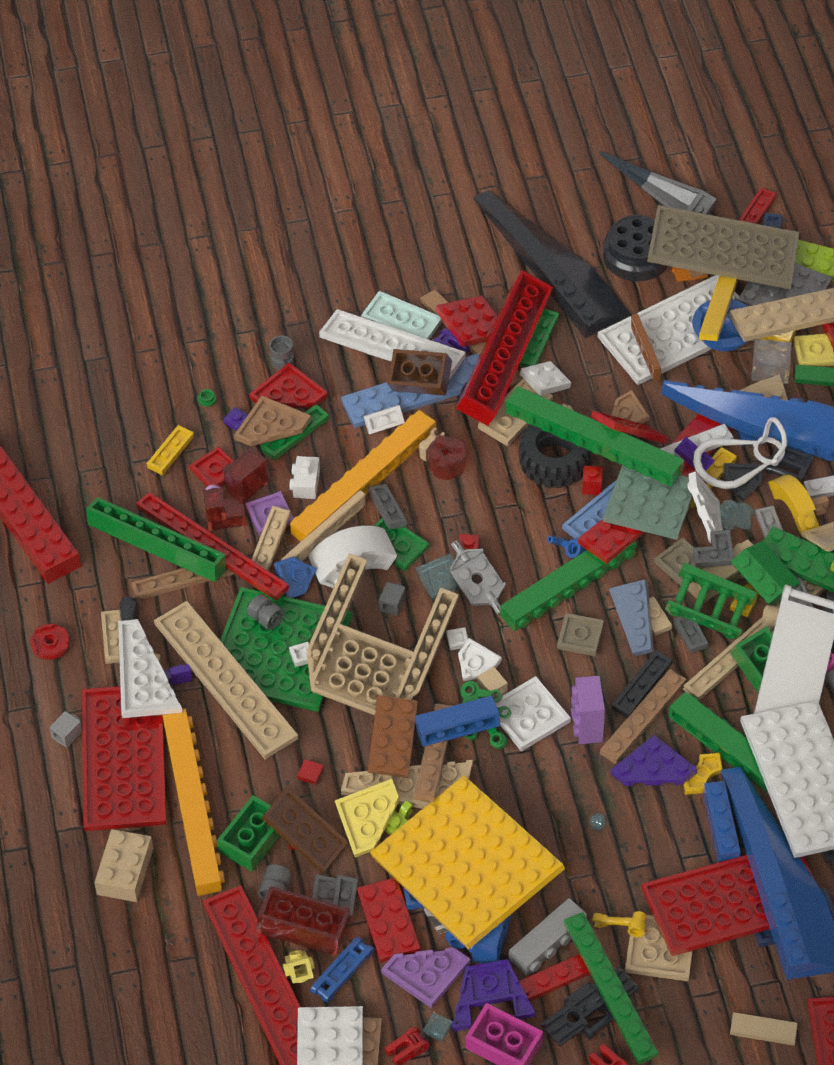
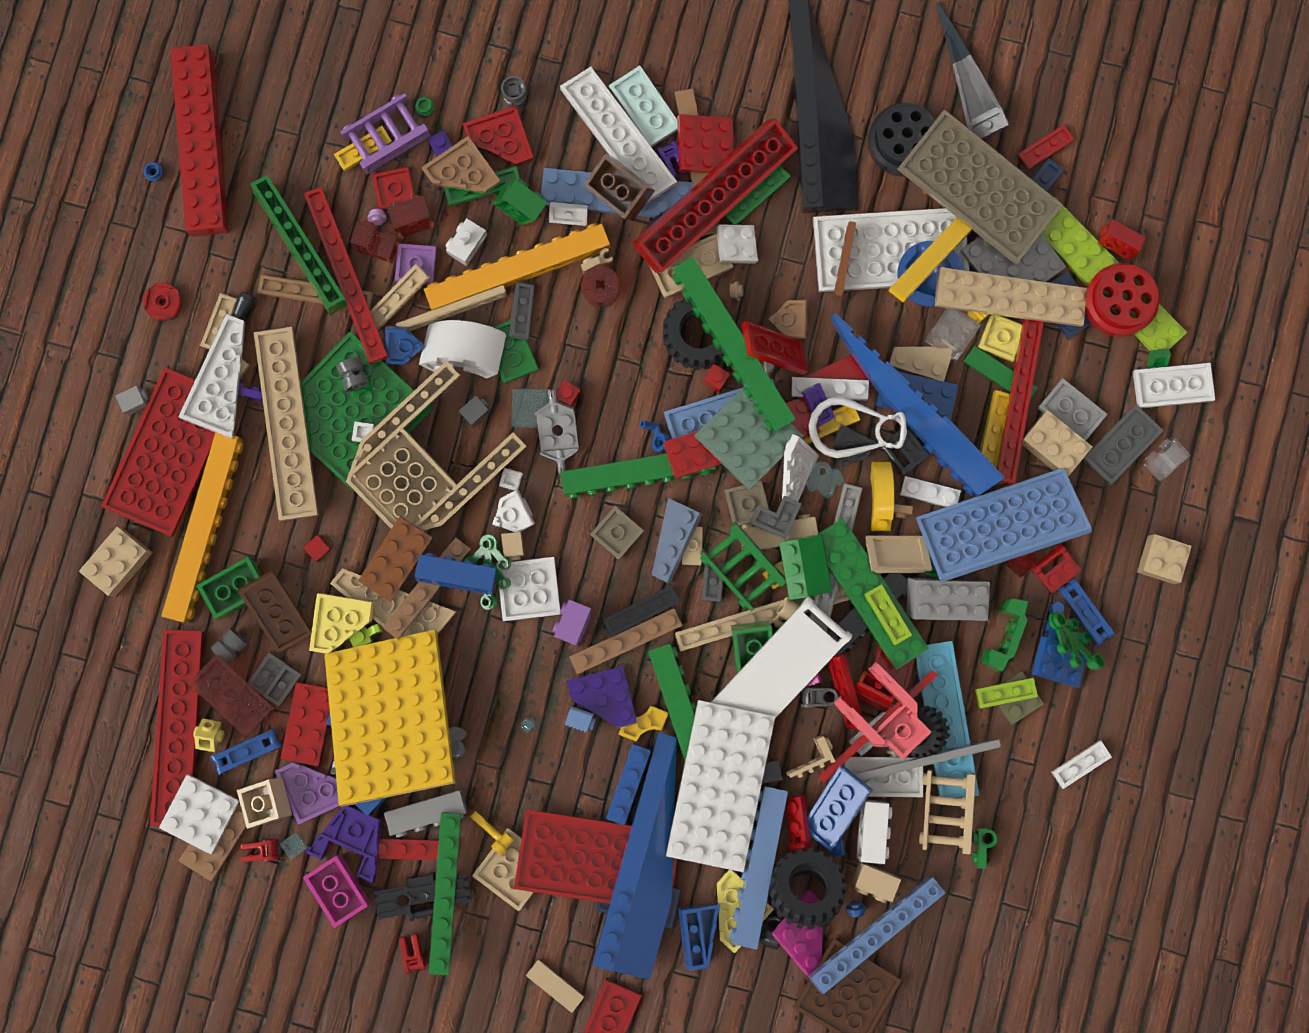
camera: 25 degrees right, 30 degrees up
none -> tan brick [237,777,292,829]
none -> medium lavender fence [340,93,430,175]
none -> green brick [492,179,547,226]
none -> medium blue brick [565,706,596,732]

